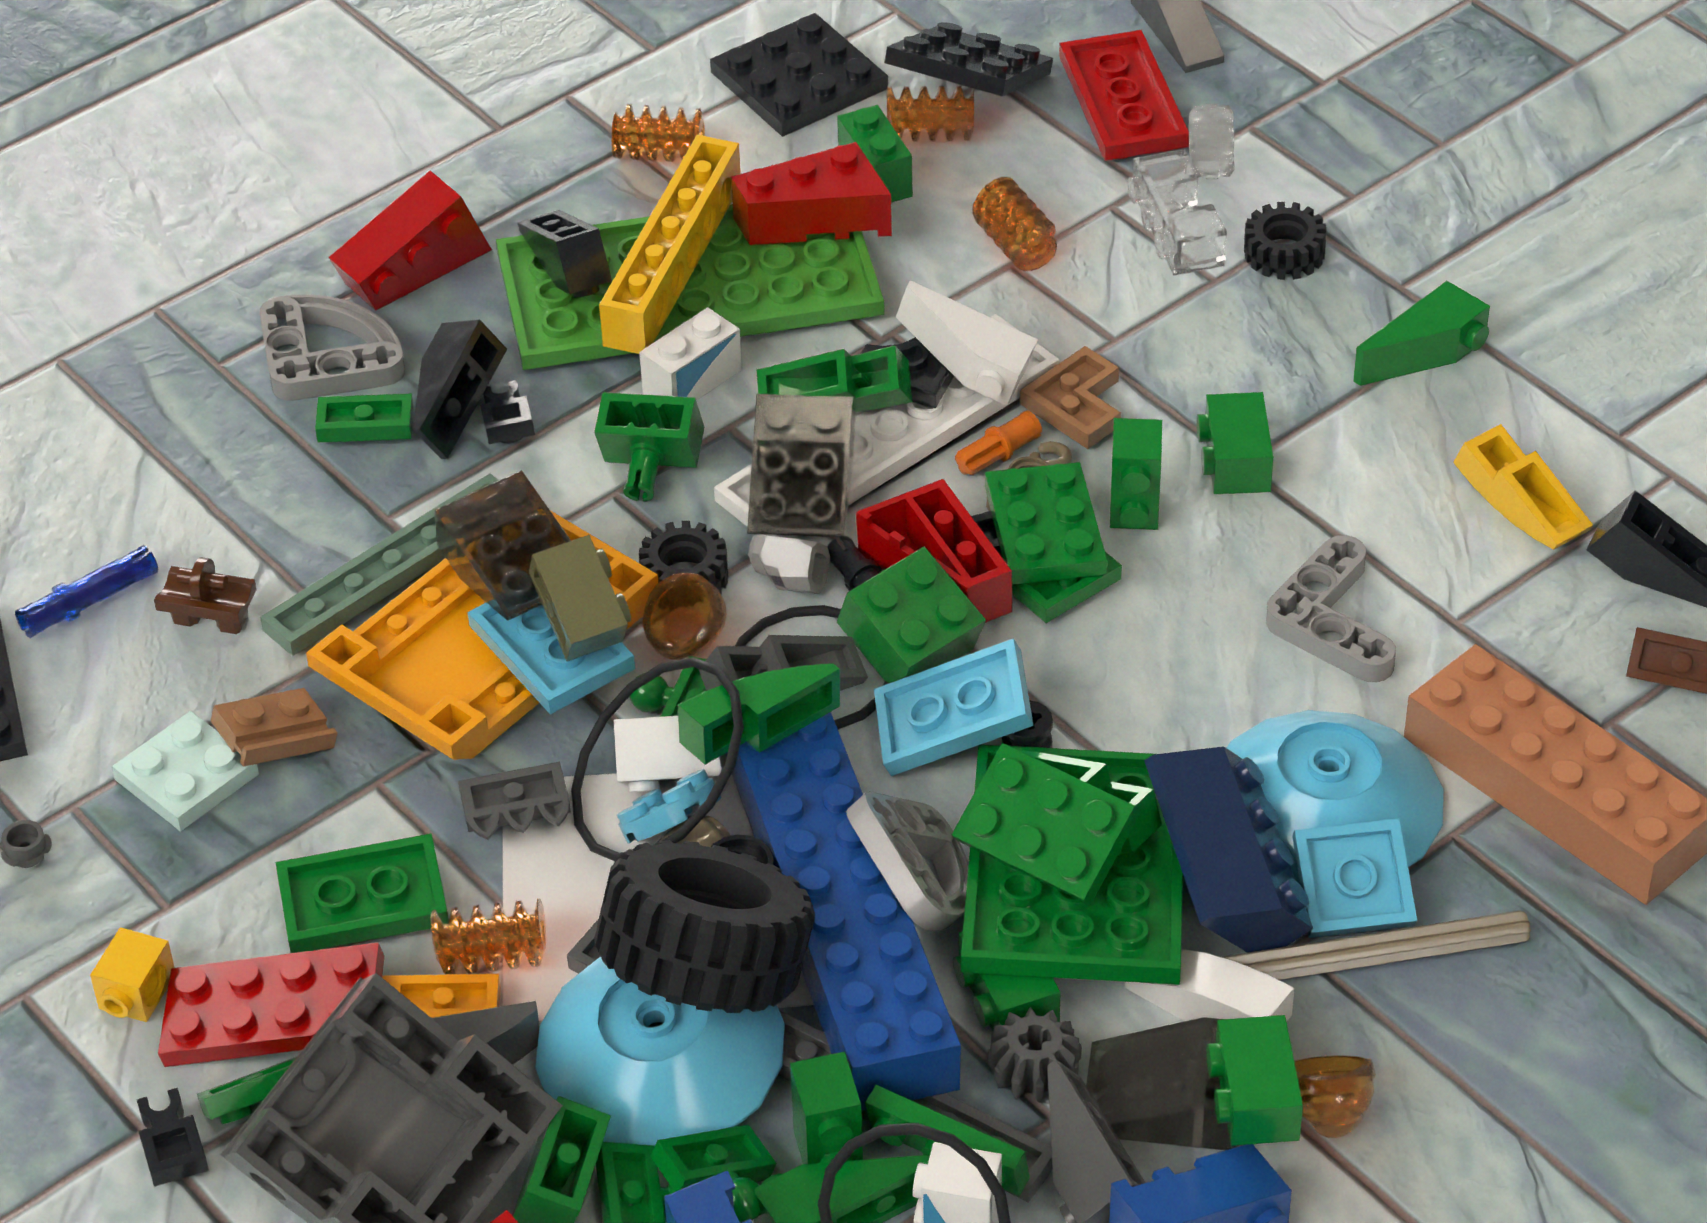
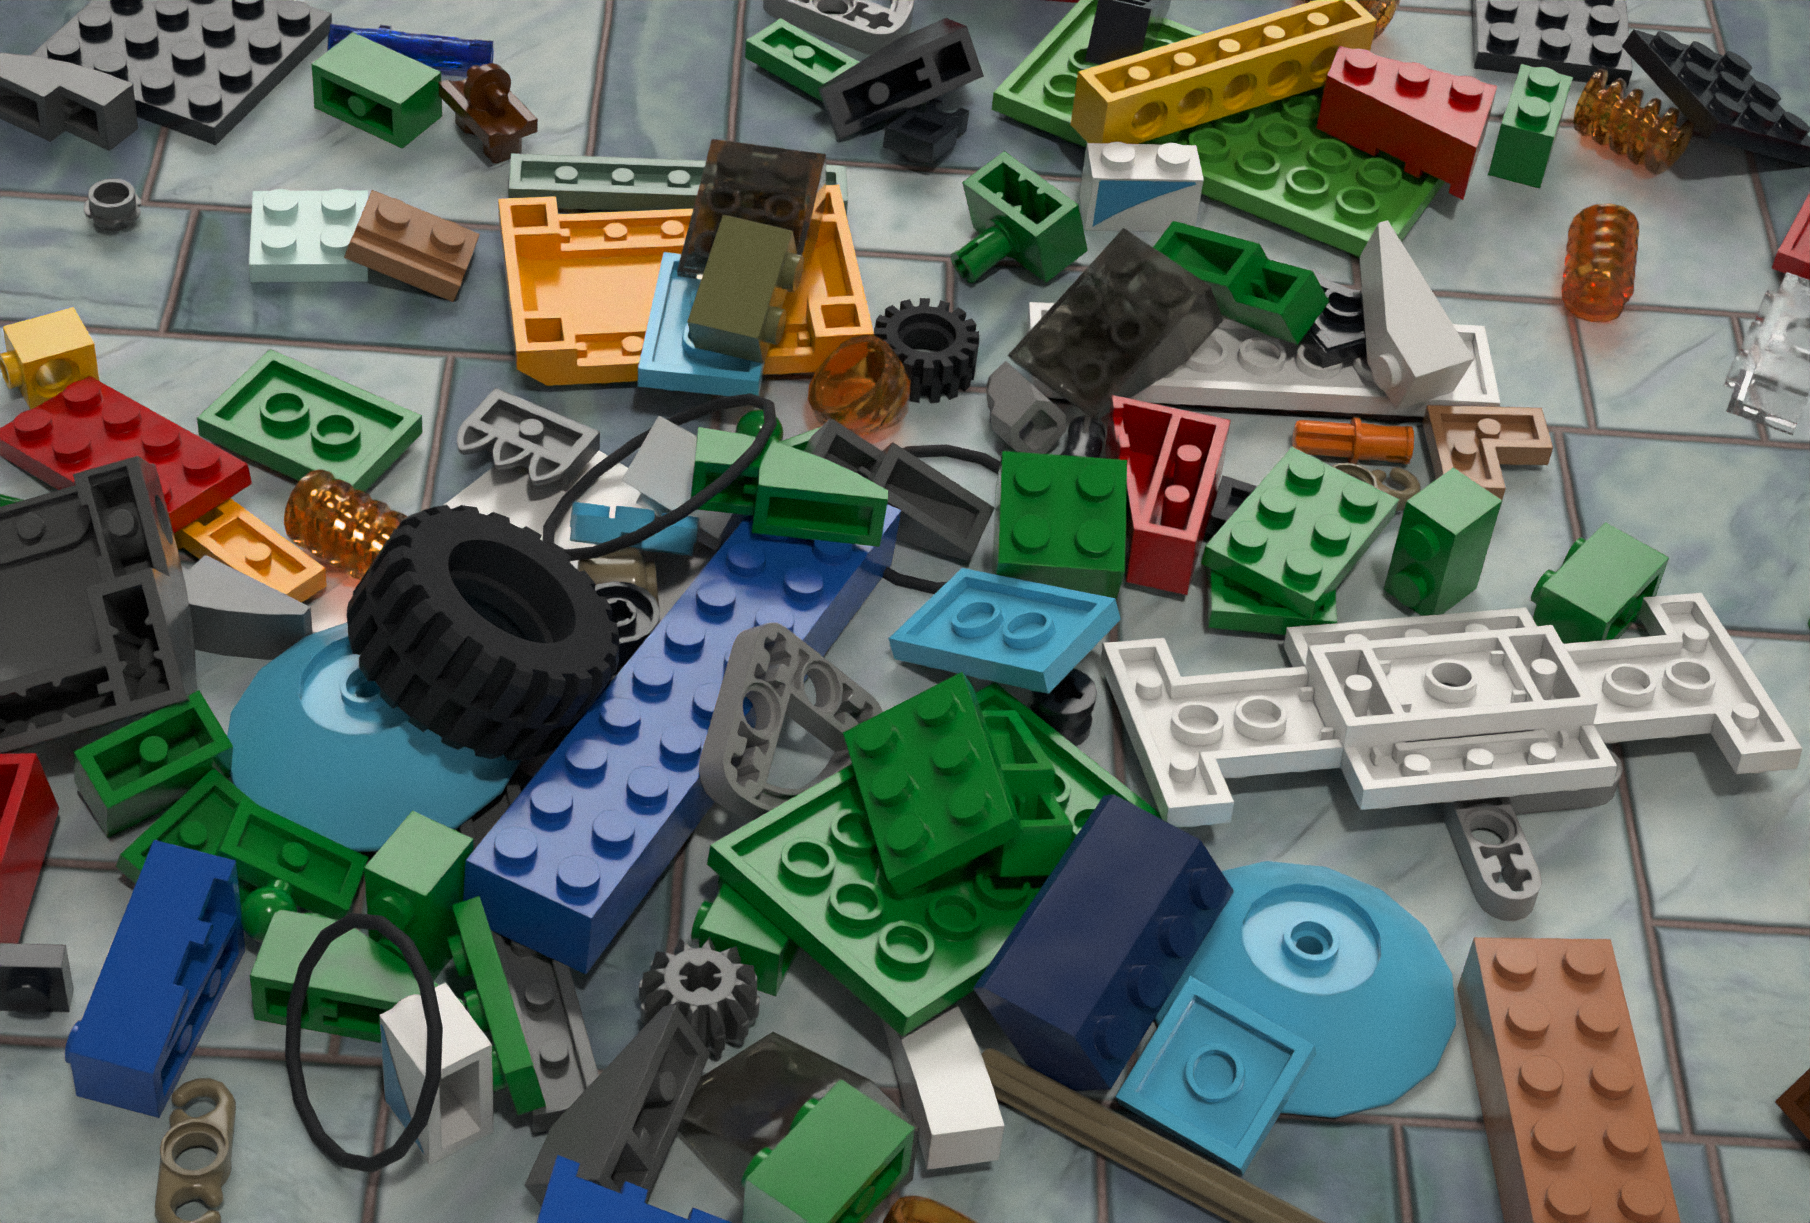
camera: 35 degrees right, 0 degrees up
none -> green brick [311,32,443,149]
none -> white piece [1100,593,1803,828]

